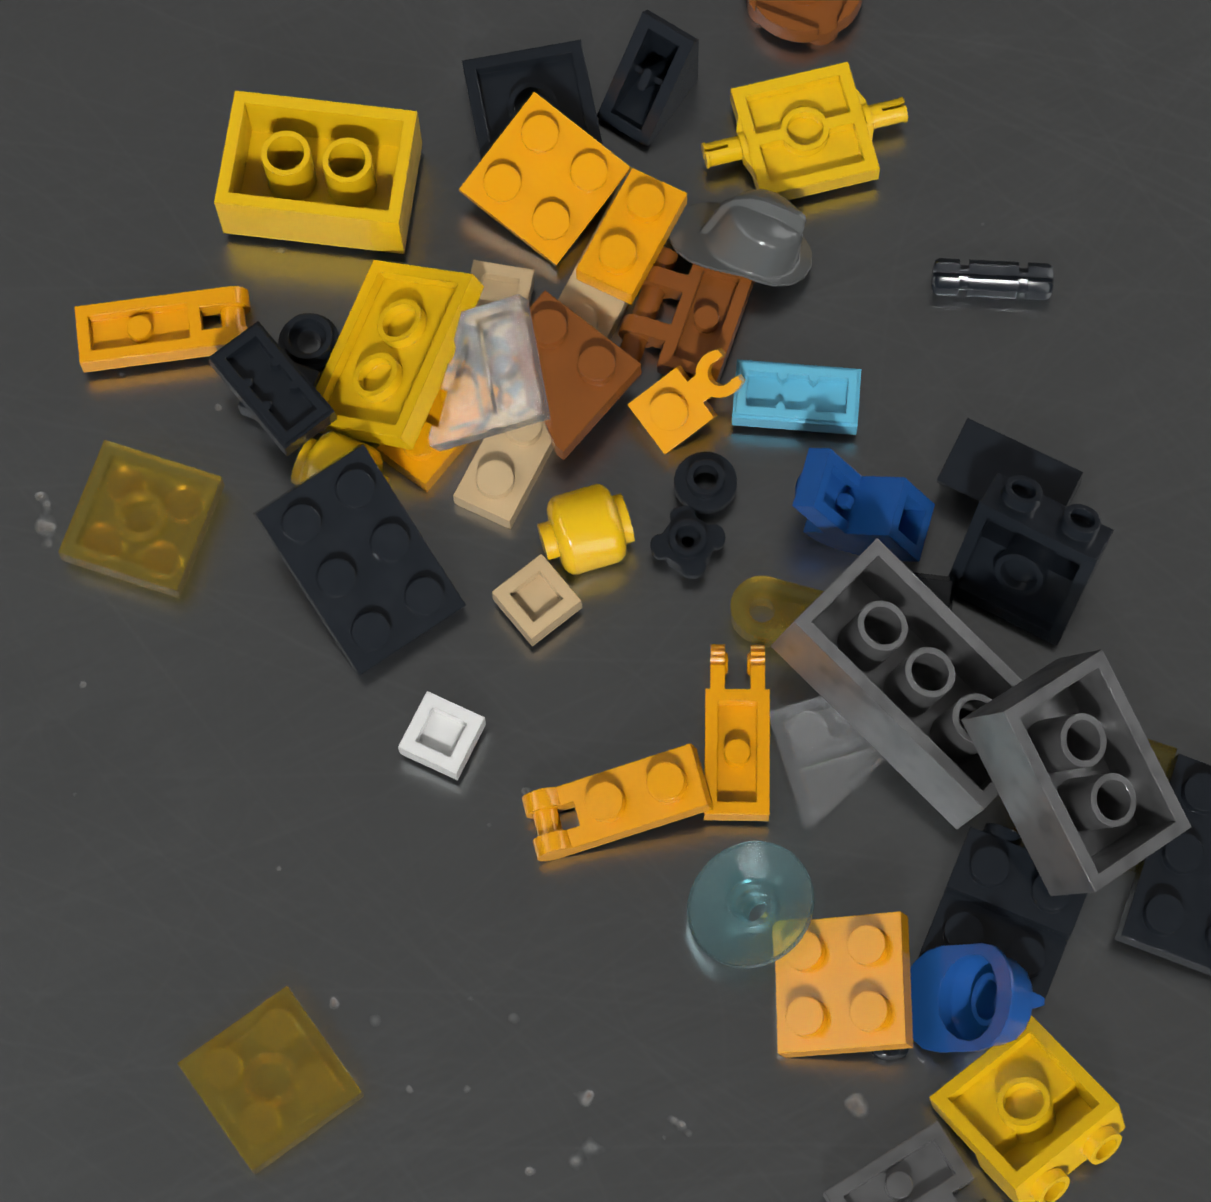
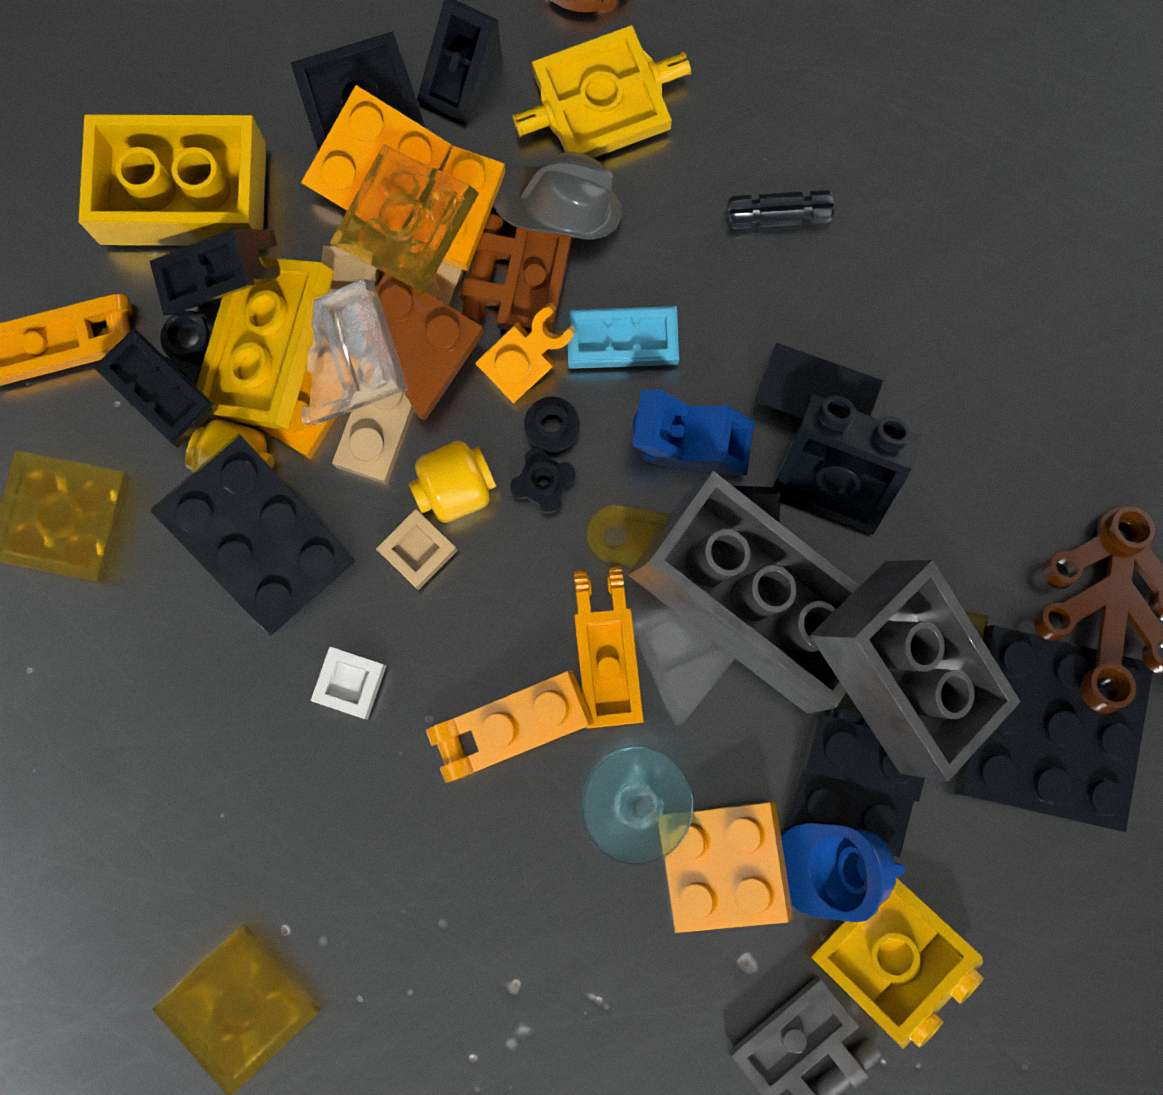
camera: 10 degrees left, 10 degrees up
none -> black hinge [149,228,280,315]
none -> clear yellow plate [330,144,479,294]

